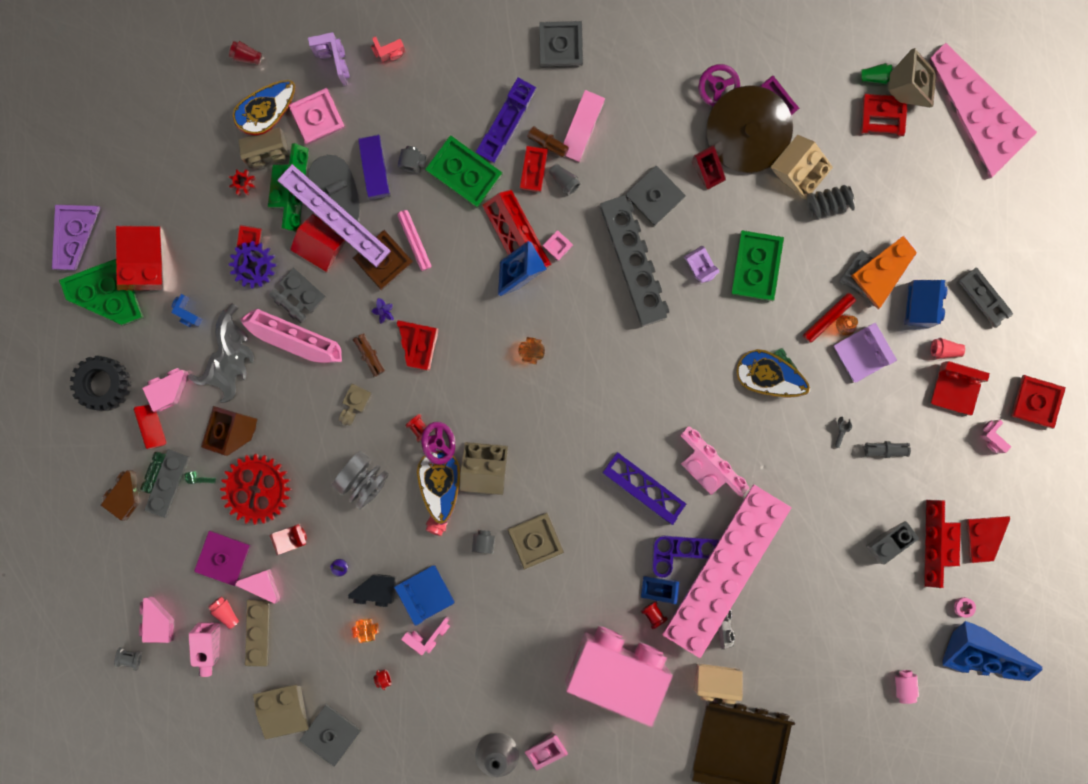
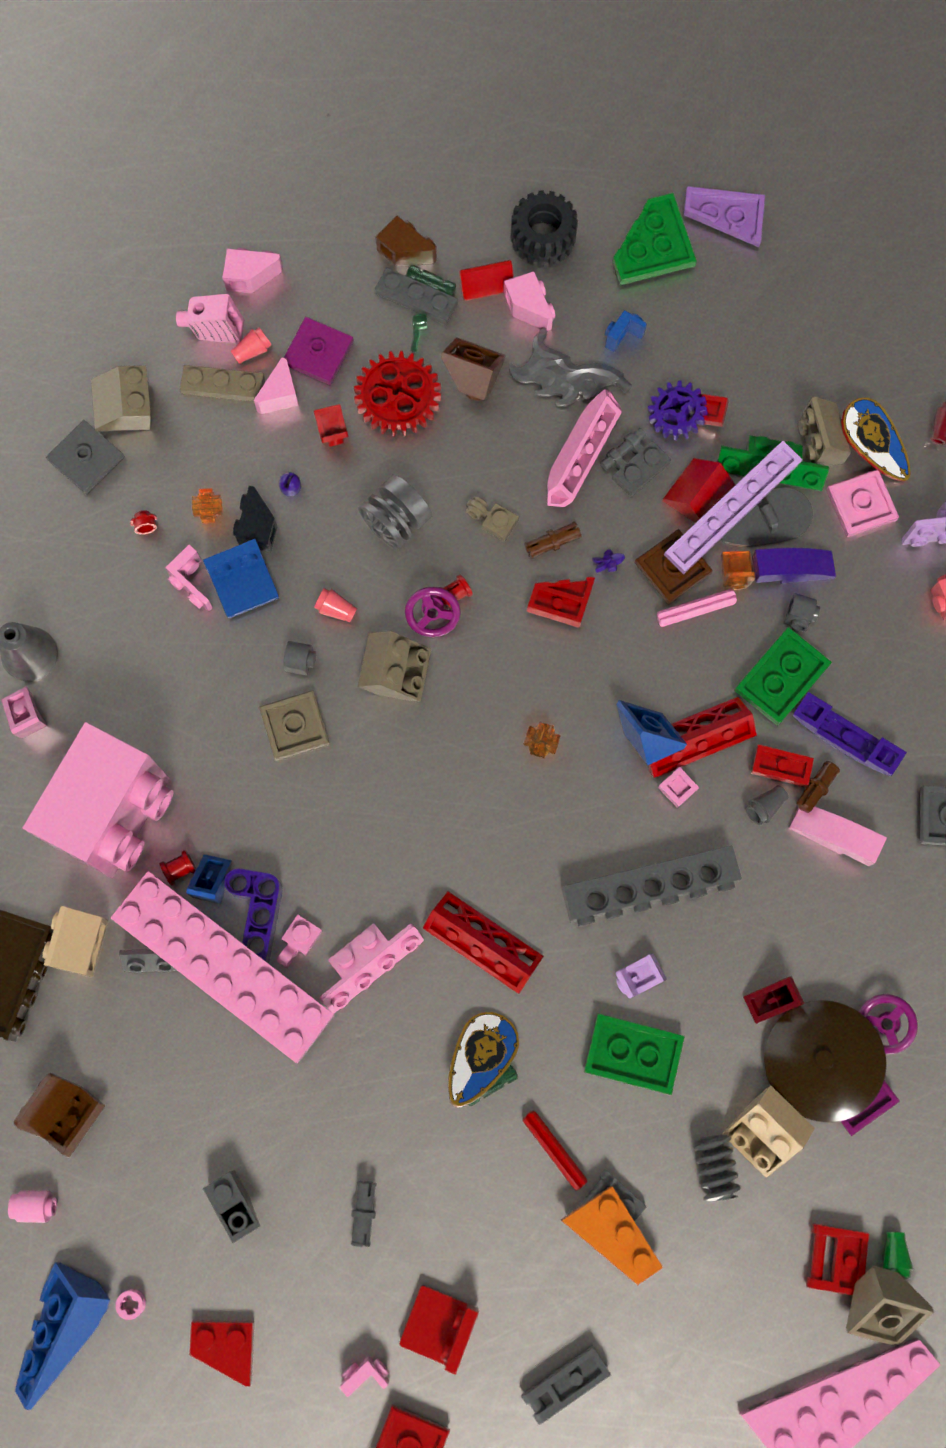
camera: 95 degrees right, 10 degrees down
dark grey bush [114,647,142,671] -> none
red slope [116,226,162,290] -> none
red gear [229,169,256,196] -> none
shield [417,451,460,525] -> none
dark purple fence [602,452,687,525] -> none
dark grey plate [625,165,686,226] -> none
lavender bracket [834,322,897,383] -> none
dark grey hand [835,416,852,448] -> none
clear orange cone [836,314,858,335] -> none
blue slope [904,280,948,328] -> none
red bracket [924,500,961,588] -> none
coral cone [930,338,965,359] -> none
none -> reddish brown bracket [14,1073,105,1157]
none -> bright pink plate [276,915,322,969]
none -> red fence [423,891,544,994]
none -> clear orange bracket [721,551,755,590]

